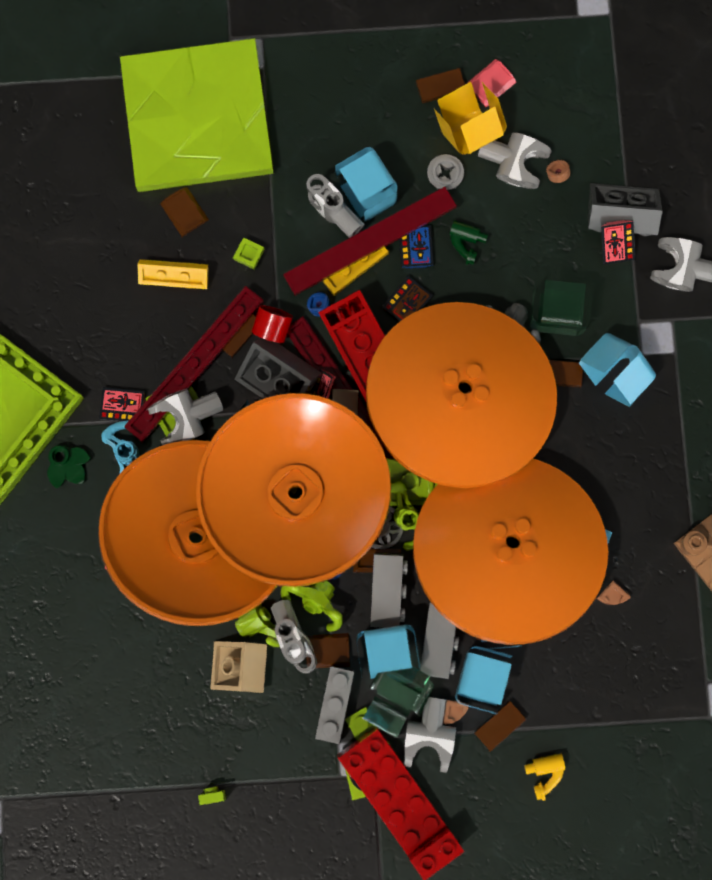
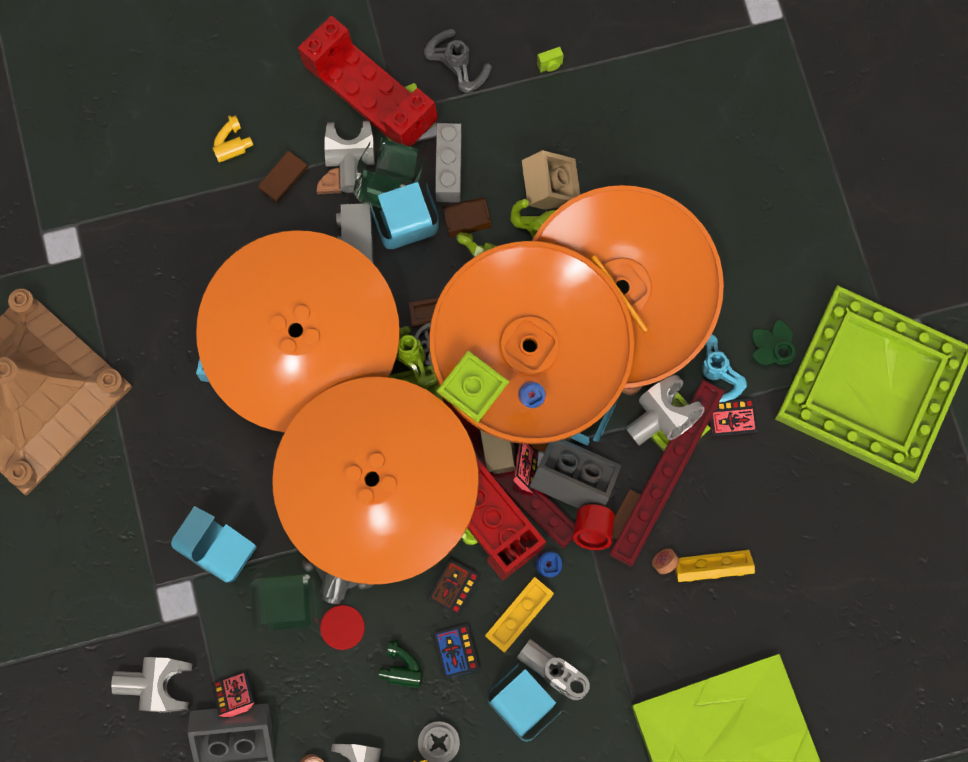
camera: 165 degrees right, 5 degrees down
reddish brown piece [161,187,209,237] -> none
lime plate [233,238,265,270] -> none
light grey connector [271,600,317,674] -> none
dark red tile [283,187,456,296] -> none
lime plate [345,707,377,740] -> none
light grey brick [370,553,407,628] -> none
medium azure piece [455,646,512,714] -> none
reddish brown tile [549,360,583,388] -> none
nougat tile [596,581,631,605] -> none
none -> red piece [320,605,365,650]
none -> dark grey piece [424,29,492,93]
none -> lime tile [436,350,509,424]
none -> blue tile [518,381,546,408]
none -> light orange axle [592,255,648,332]
none -> nougat tile [652,549,679,574]

